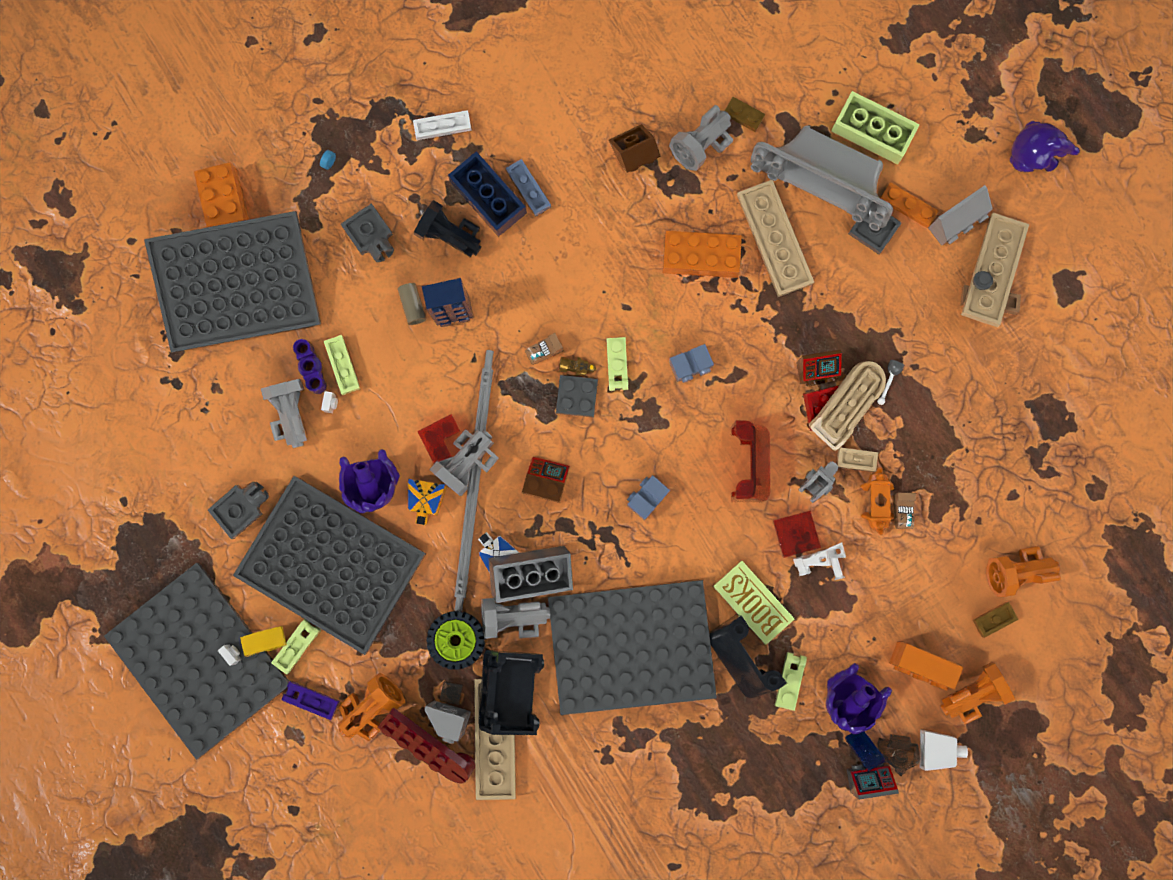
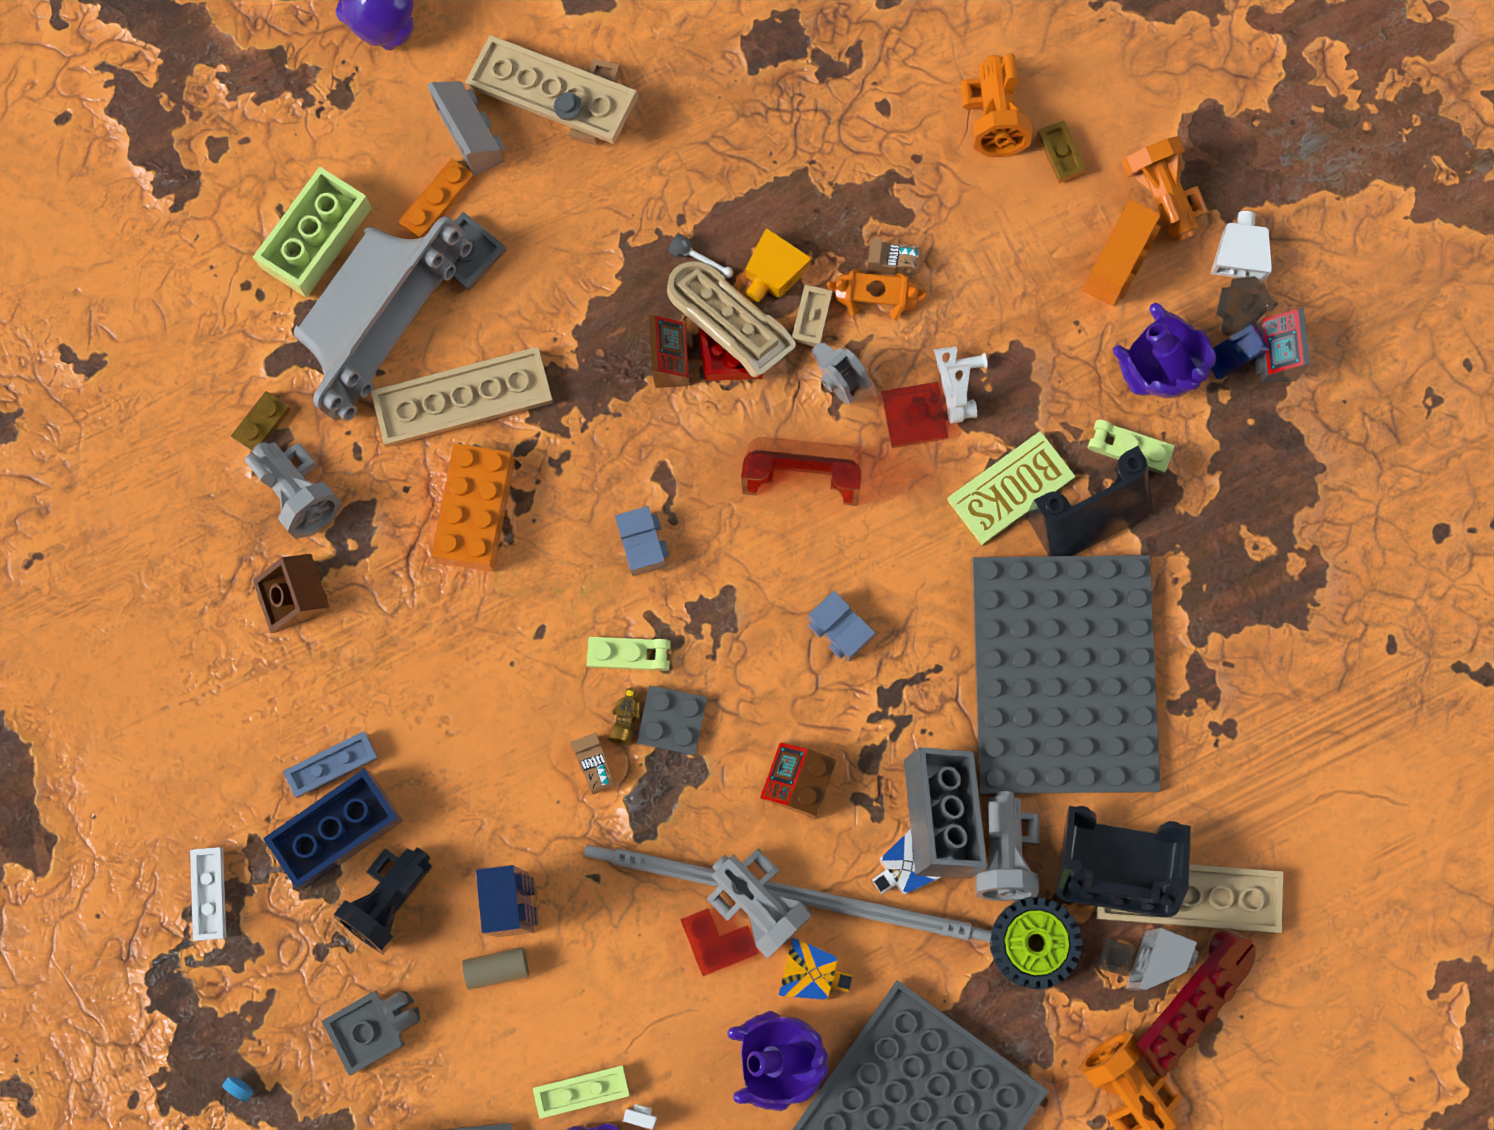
camera: 85 degrees left, 5 degrees down
none -> light orange torso [746,228,811,302]

